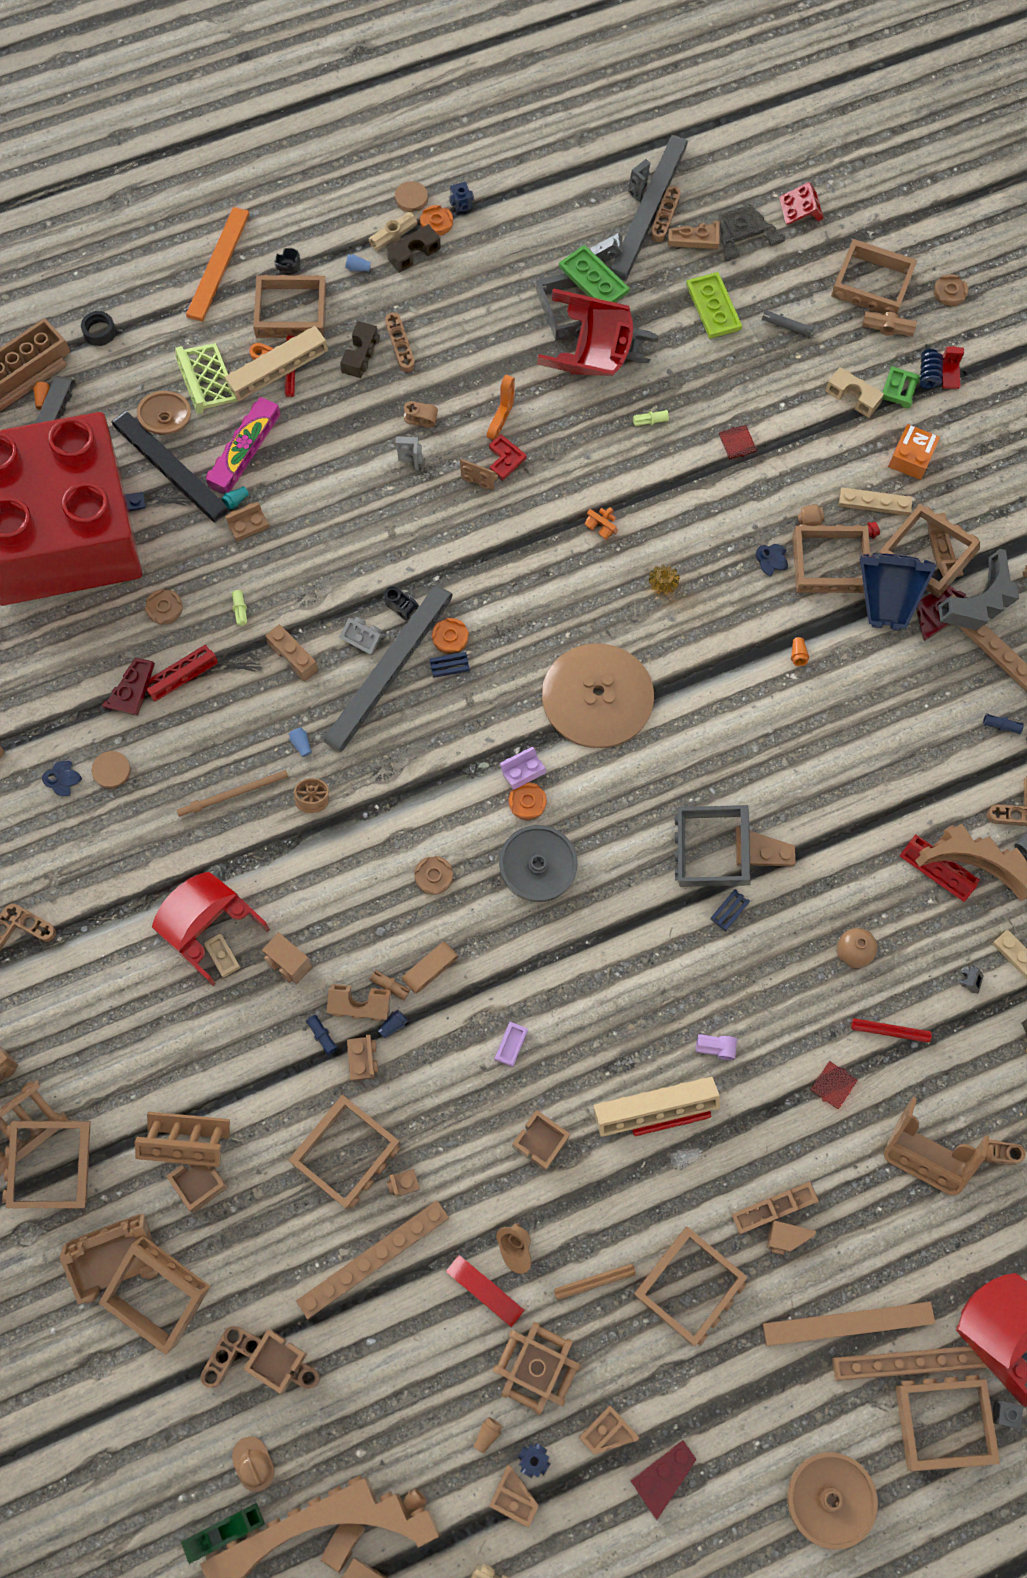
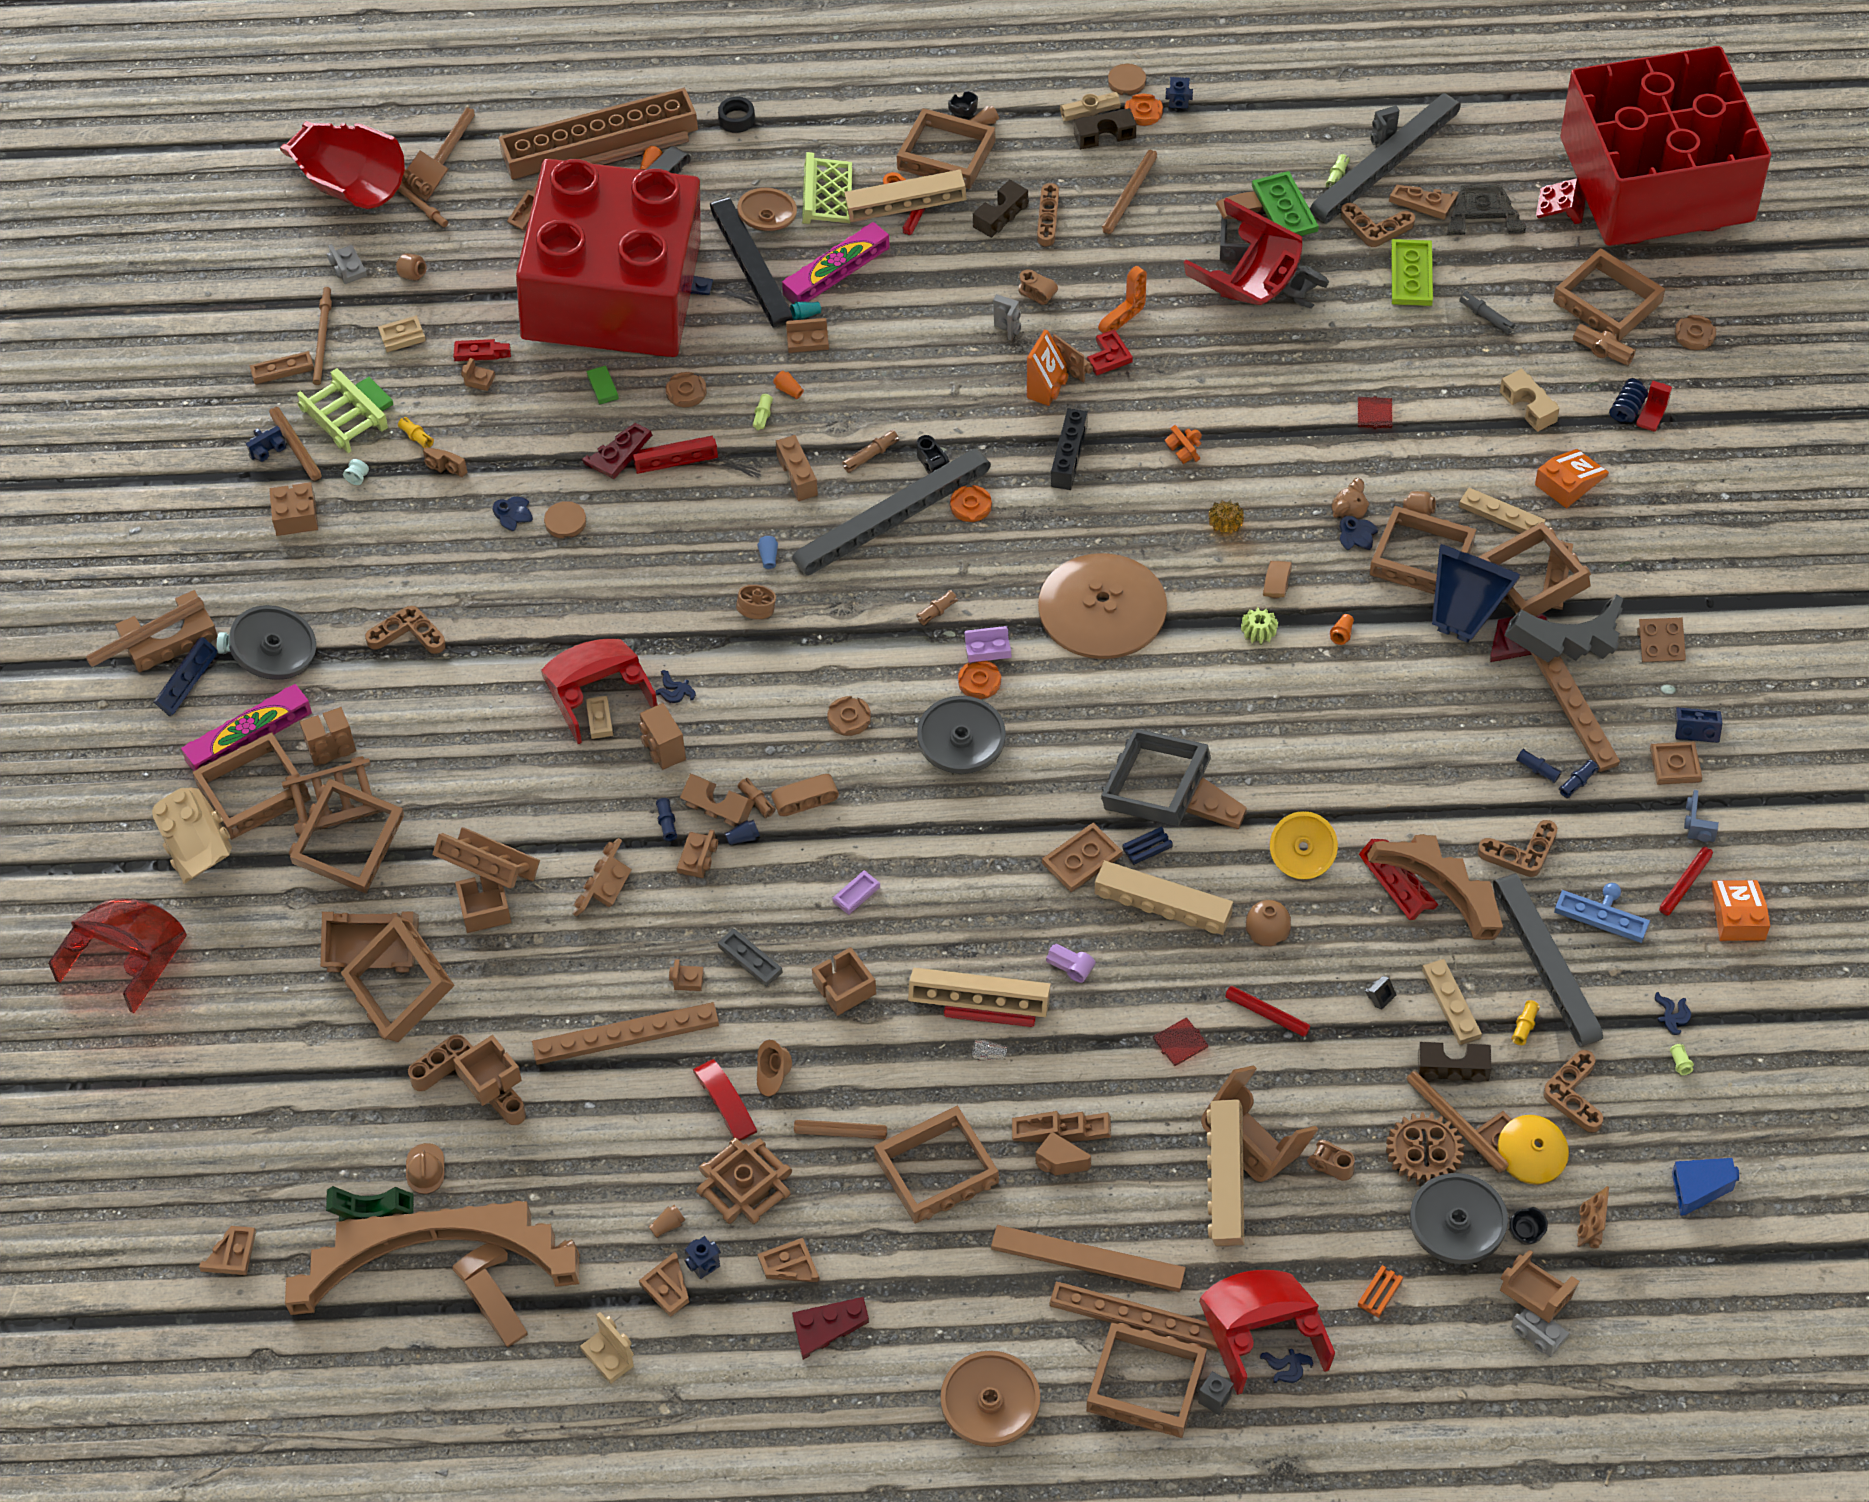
camera: 25 degrees right, 15 degrees down
medium nougat bar [177,770,288,817] -> none
orange tile [186,207,250,322] -> none
medium nougat window [288,1094,401,1210] -> none
light grey bracket [339,616,385,655] -> none
medium blue cone [345,254,371,272] -> none
dark blue tile [430,652,470,678] -> none
dark grey bracket [591,233,623,263] -> none
yellowish green axle [633,410,669,426] -> none
medium nougat beam [651,186,681,242] -> none
red plate [867,522,880,539] -> none
bright green plate [882,366,920,408] -> none
none -> medium nougat bracket [573,838,632,917]
none -> bright green tile [586,365,619,405]
none -> dark blue piece [655,670,696,703]
none -> dark grey plate [718,928,783,987]
none -> orange cone [773,371,804,399]
none -> medium nougat pin [842,430,899,473]
none -> medium nougat pin [916,590,958,626]
none -> medium nougat cone [970,106,999,125]
none -> orange slope [1027,329,1069,406]
none -> medium nougat plate [1042,823,1123,892]
none -> black brick [1051,408,1088,490]
none -> tan brick [1095,860,1233,935]
none -> medium nougat axle [1102,149,1157,234]
none -> tan brick [1207,1099,1245,1246]
none -> medium nougat slope [1216,191,1263,219]
none -> yellowish green gear [1241,607,1278,644]
none -> medium nougat slope [1263,561,1292,599]
none -> yellow dish [1270,812,1338,880]
none -> yellowish green pin [1325,154,1350,188]
none -> medium nougat hair [1332,478,1369,520]
none -> medium nougat beam [1341,203,1415,247]
none -> red piece [1560,46,1772,246]

